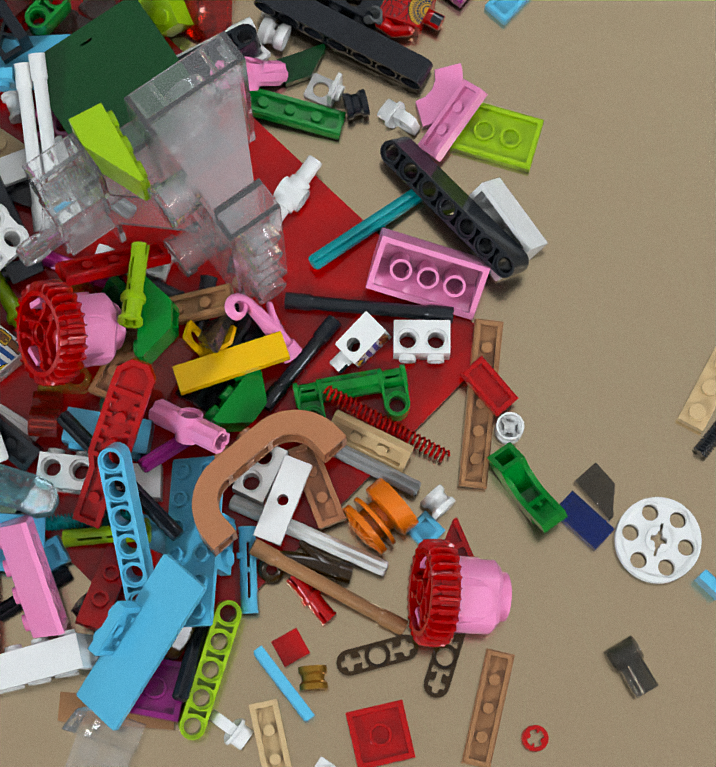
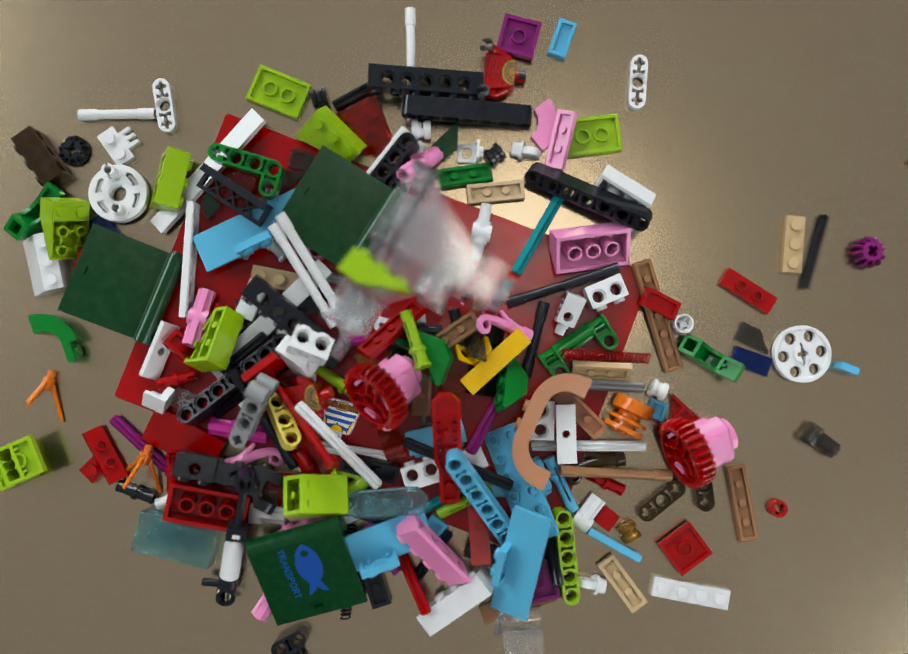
camera: 25 degrees left, 10 degrees up
bright pink piece [149,399,230,454] -> none
none -> tan plate [467,179,525,205]
none -> white piece [571,492,605,534]
none -> white beam [627,54,648,111]
none -> red plate [718,267,778,314]

